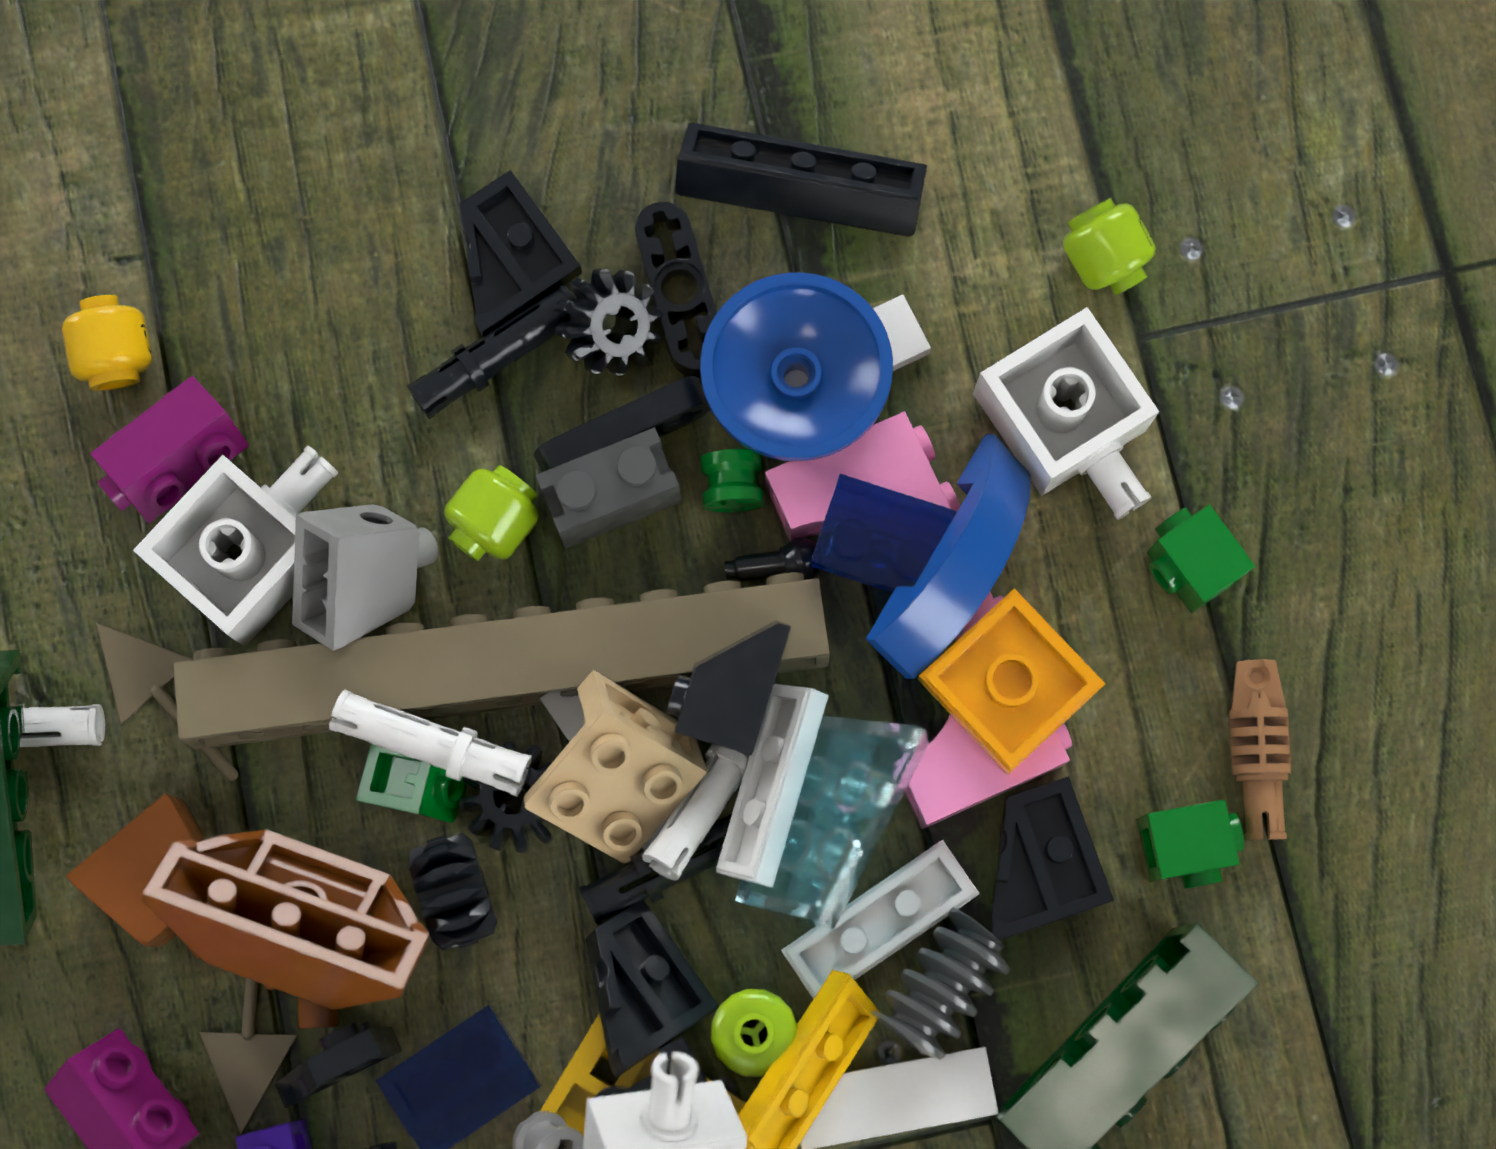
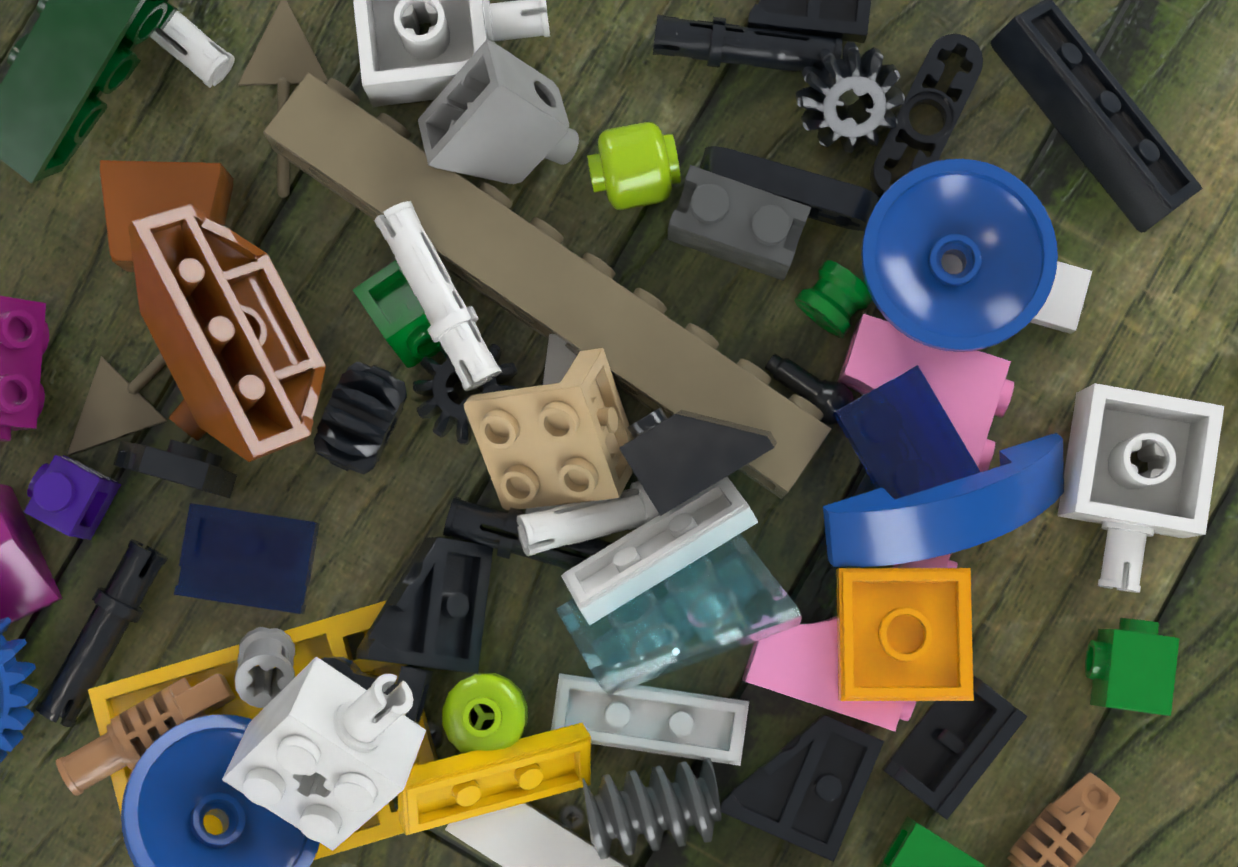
camera: 45 degrees right, 5 degrees up
none -> black hinge [882,675,1028,820]

